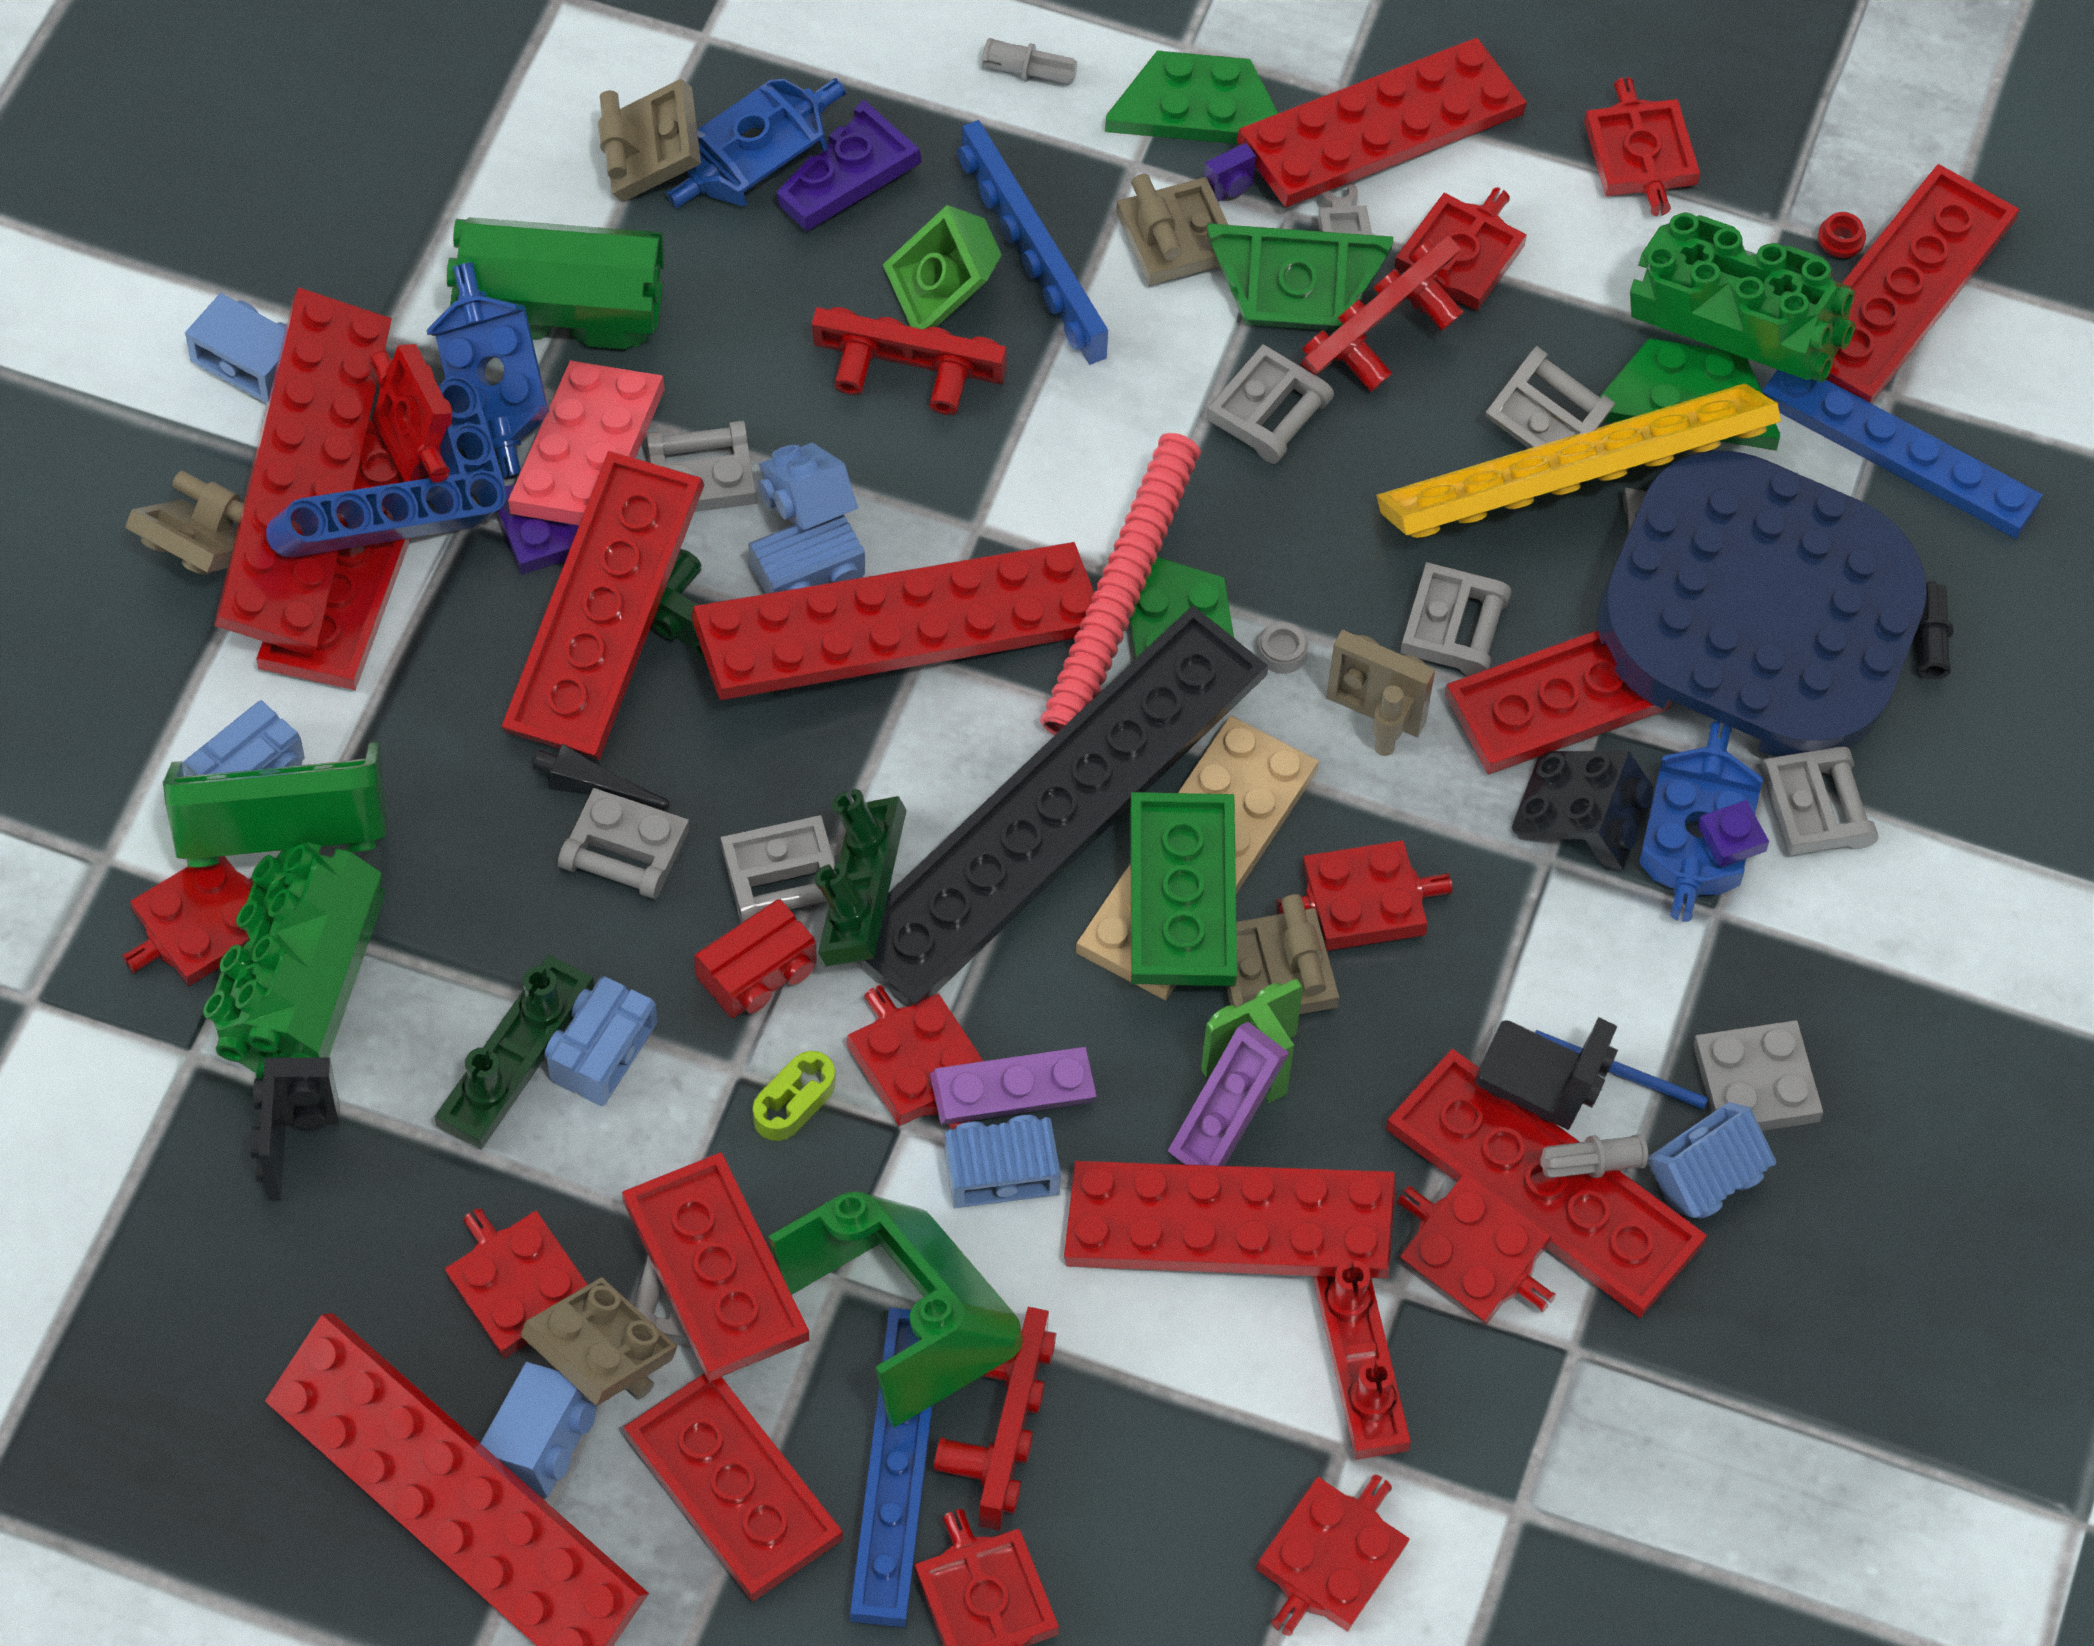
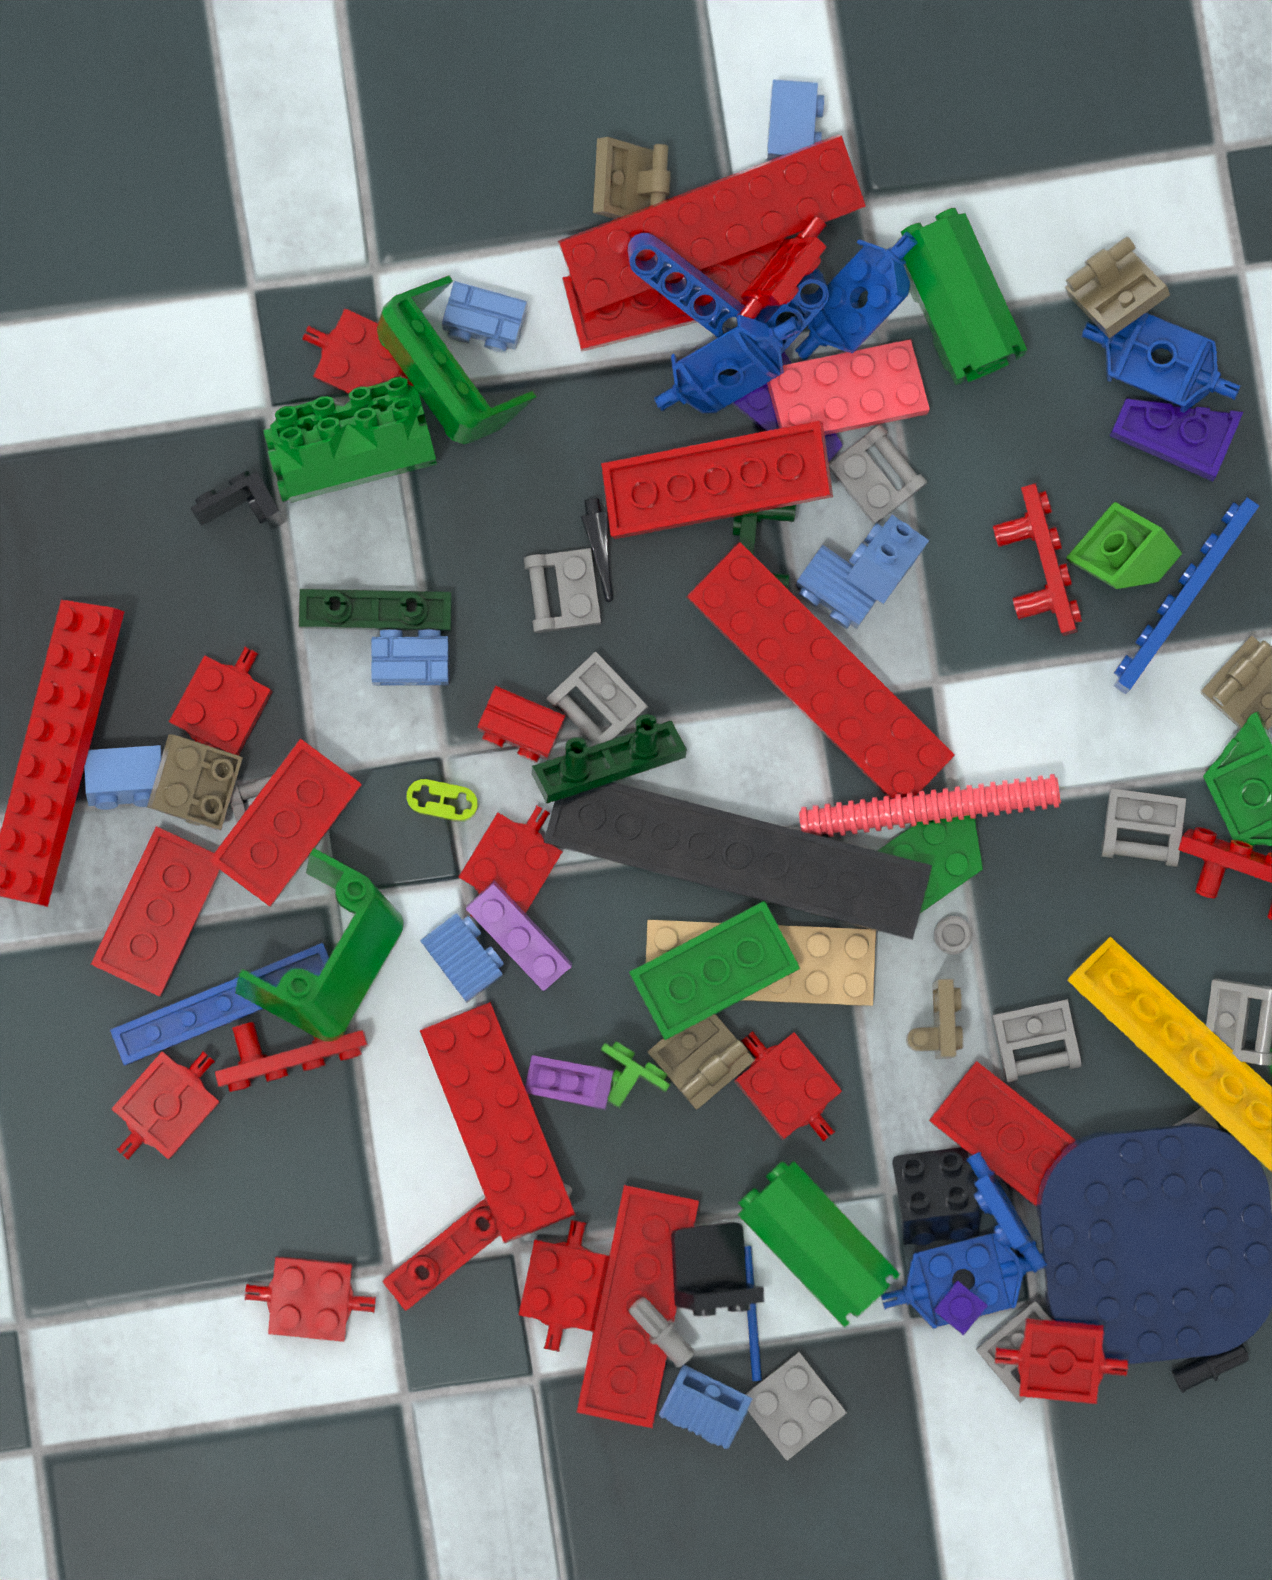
camera: 60 degrees right, 25 degrees up
none -> blue plate [655,315,801,413]
none -> green brick [737,1161,901,1328]
none -> blue plate [967,1152,1048,1273]
none -> red plate [995,1318,1128,1404]

